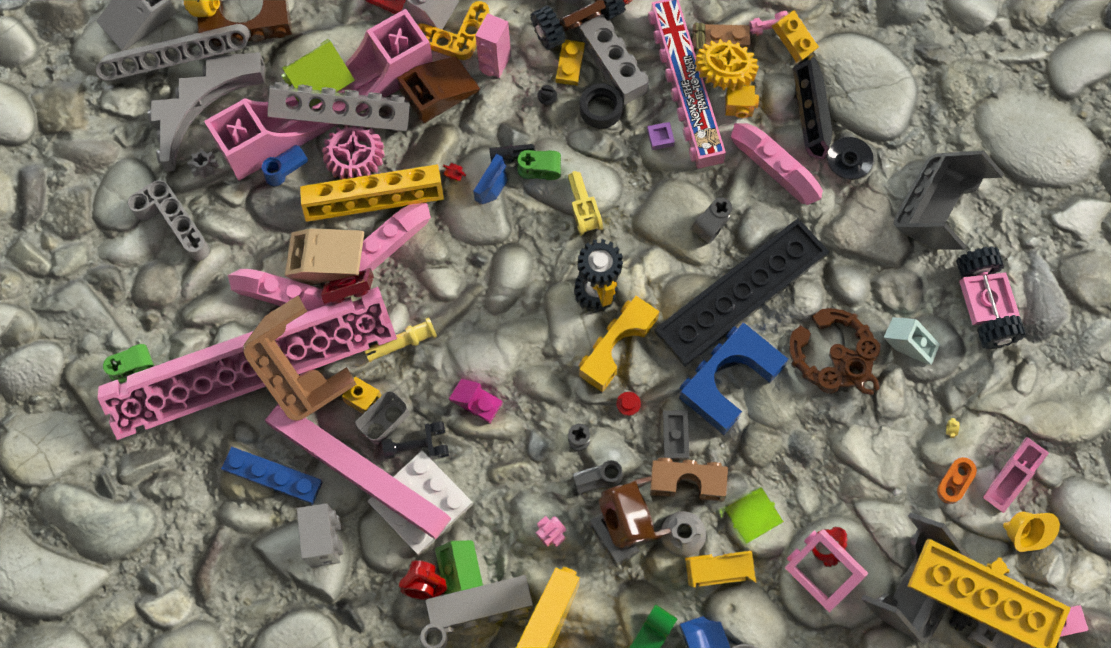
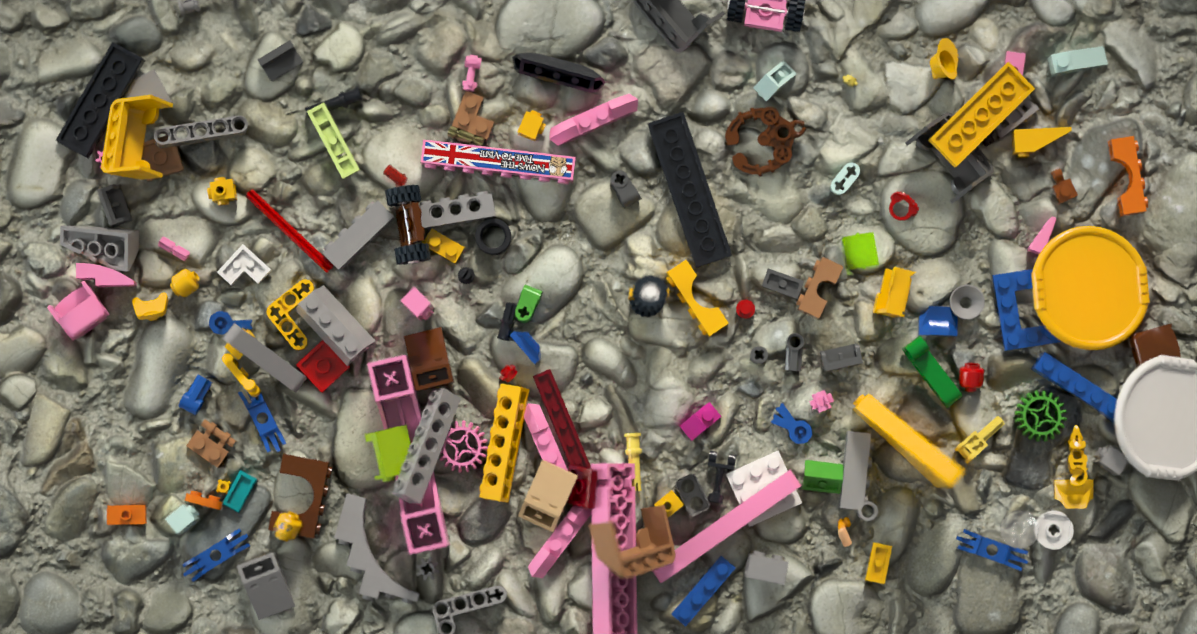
camera: 70 degrees left, 15 degrees up
light grey beam [96,24,250,81] -> none
blue piece [262,145,308,186] -> none
red piece [399,561,447,600] -> none
yellow beam [417,1,490,60] -> none
light yellow connector [568,171,603,235] -> none
reddish brown piece [599,476,671,549] -> none
medium lavender plate [647,122,675,150] -> none
light grey piece [661,511,706,557] -> none
blue arch [679,322,788,435] -> none
yellow gear [695,39,759,91] -> none
yellow piece [772,10,819,63] -> none
bright pink window [785,529,868,613] -> none
black dish [827,137,874,180] -> none
orange plate [937,457,977,504] -> none
bright pink slope [983,437,1049,513] -> none
yellow piece [986,557,1009,574] -> none
none -> dark red tile [533,369,591,468]
none -> blue piece [771,403,812,444]
none -> light aqua beam [830,163,860,195]
none -> arm [838,517,852,547]

